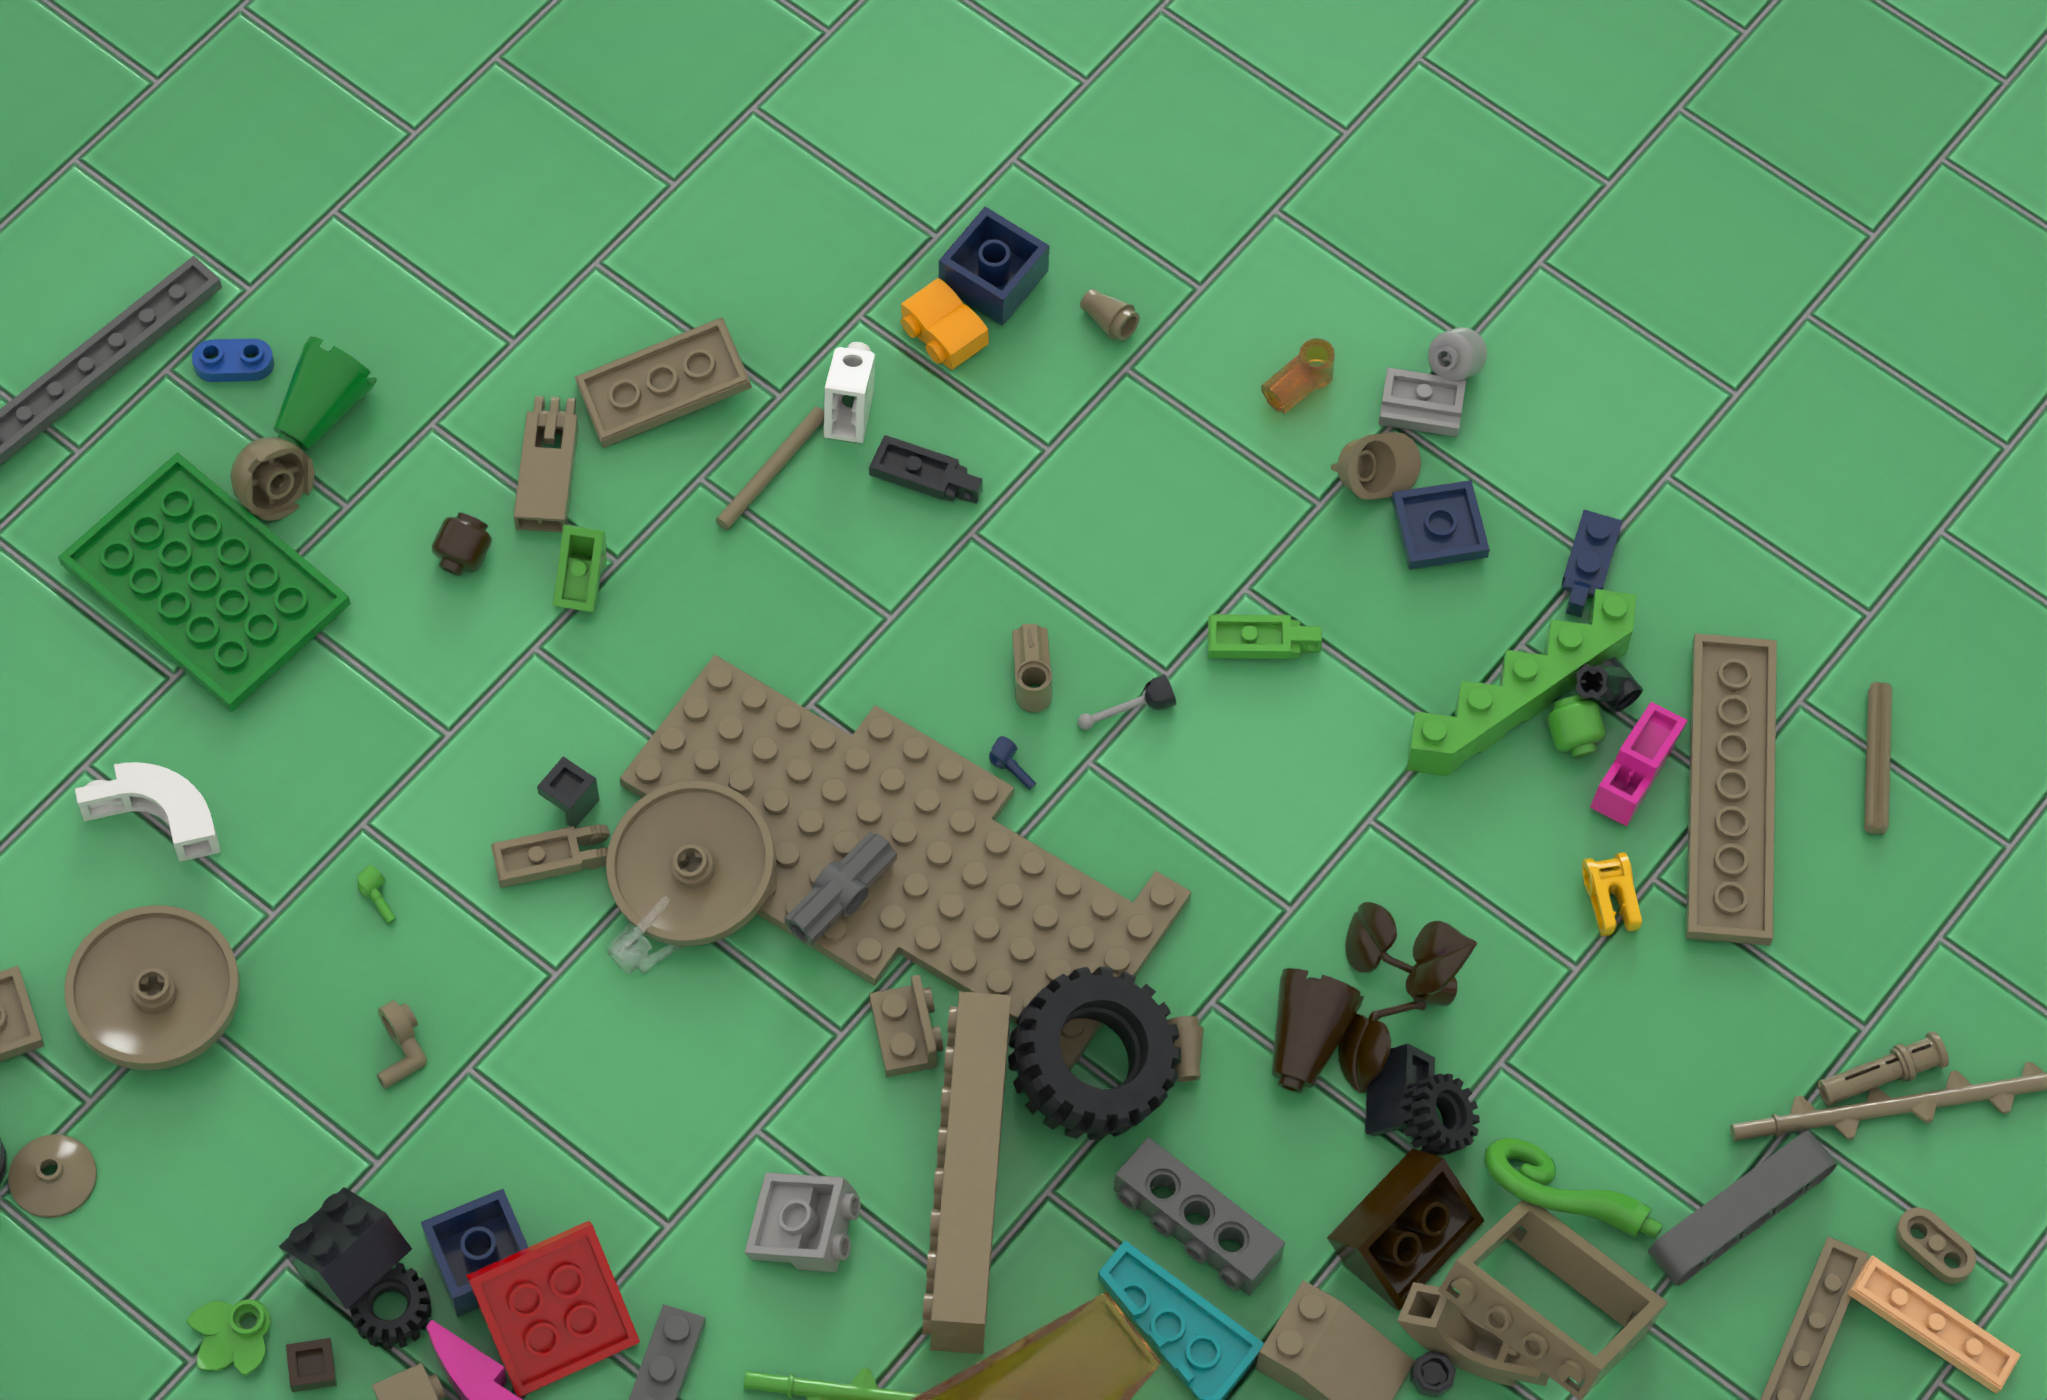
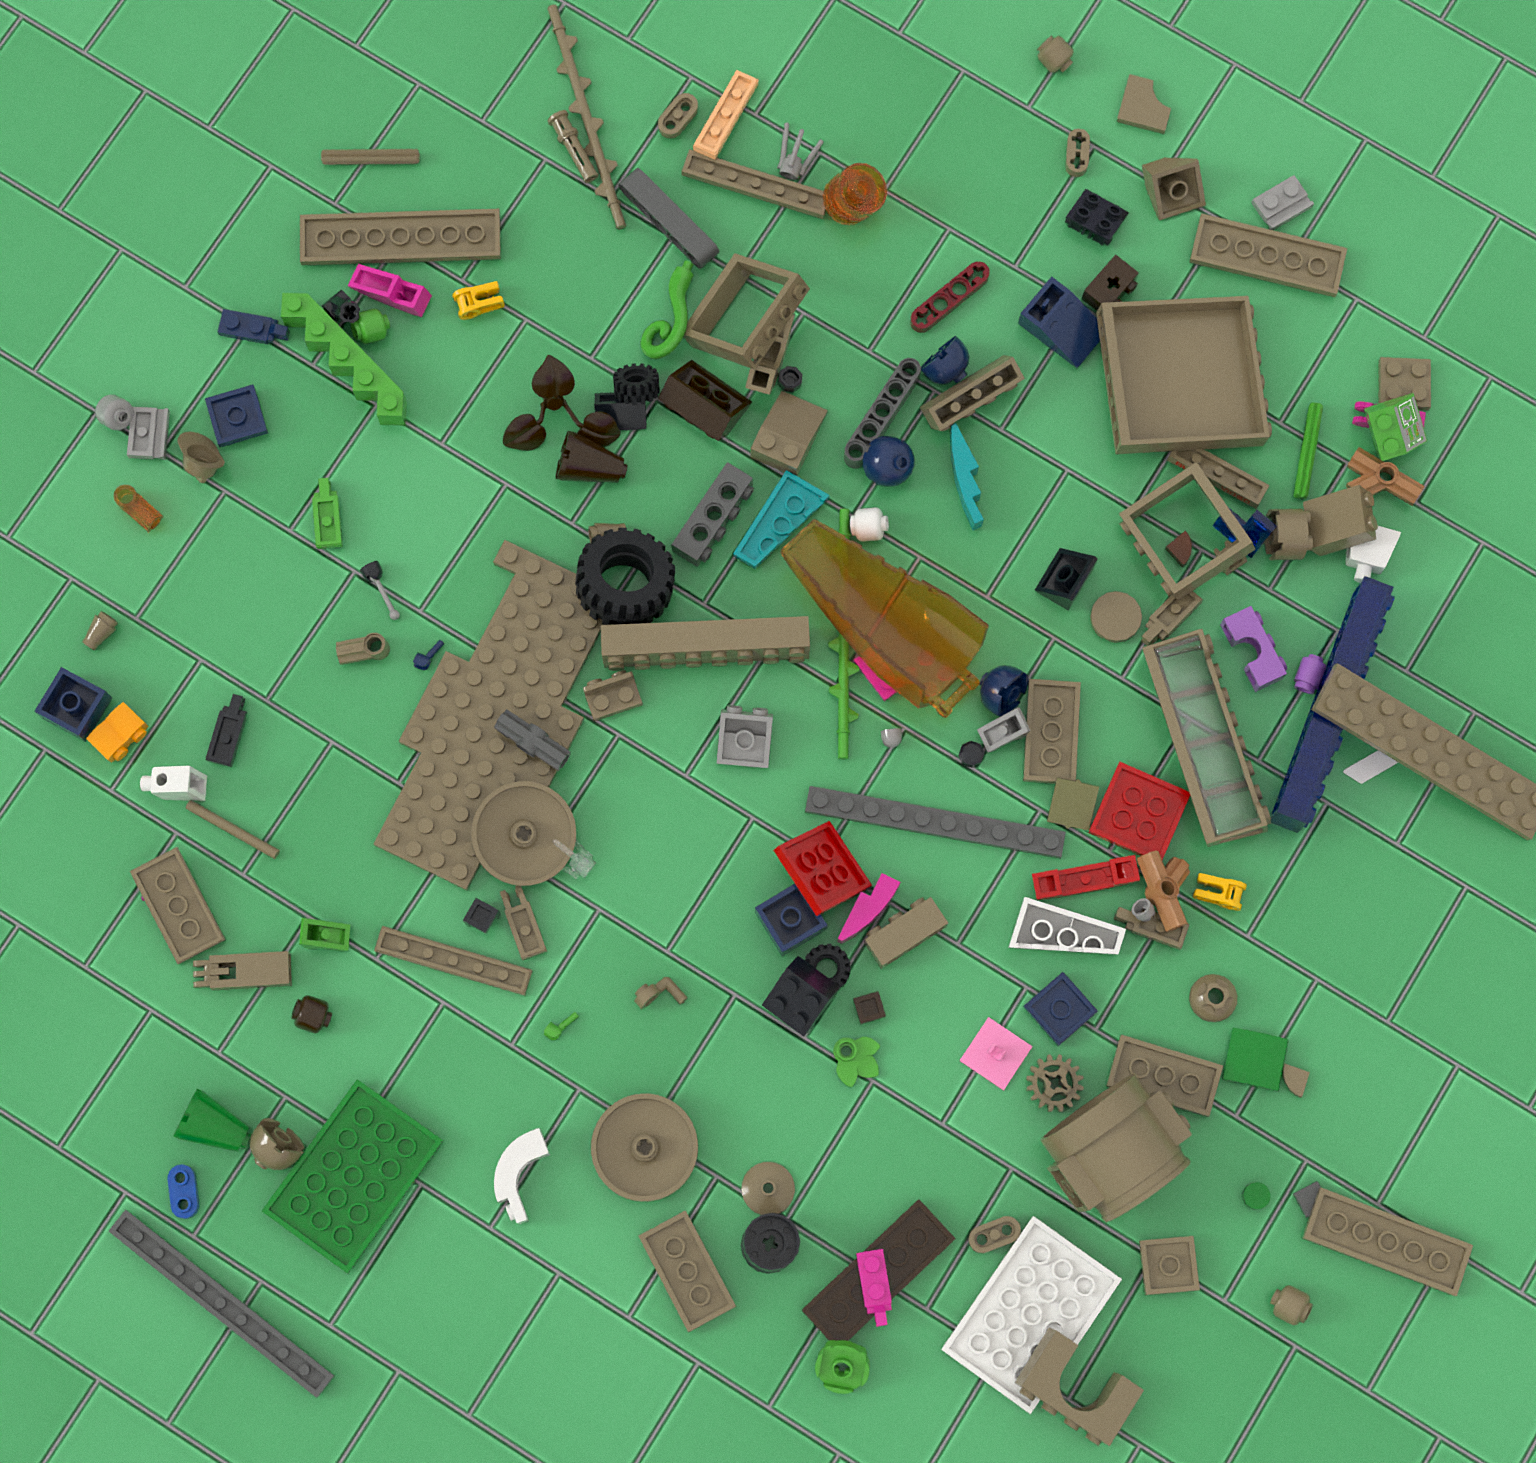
camera: 95 degrees left, 15 degrees up
none -> dark tan tile [374,926,533,996]

